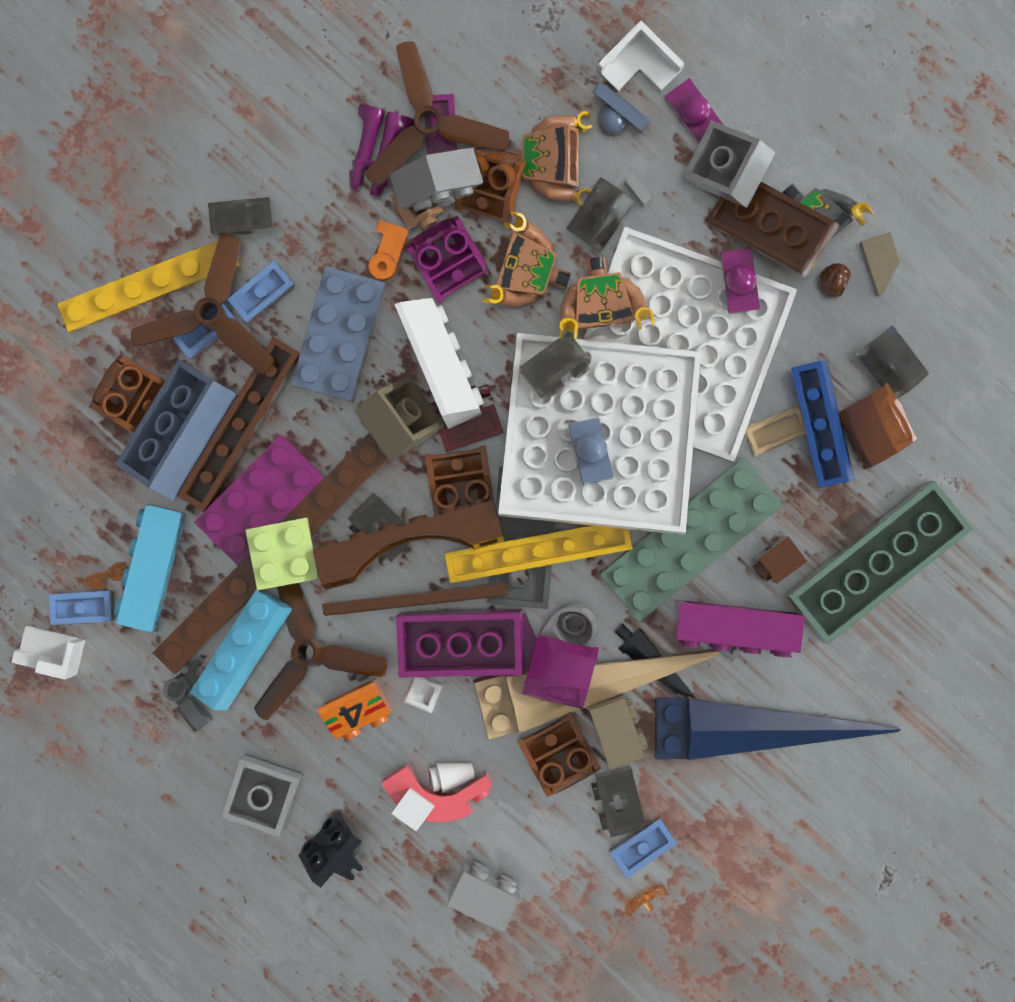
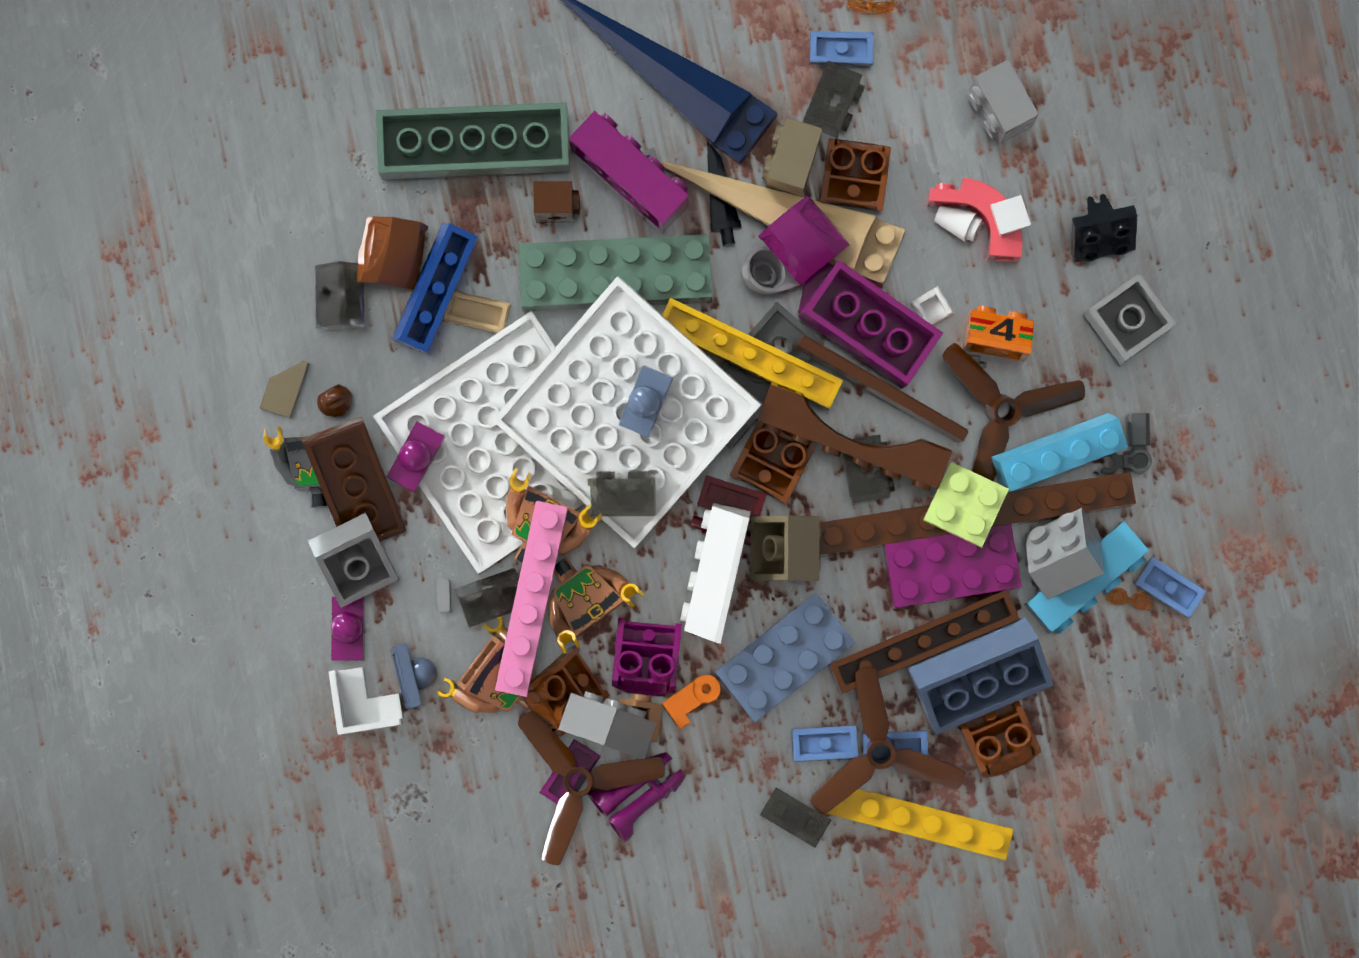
camera: 145 degrees left, 5 degrees down
white panel [11,626,86,680] -> none
none -> bright pink plate [495,501,568,697]
none -> light grey brick [1025,508,1105,600]

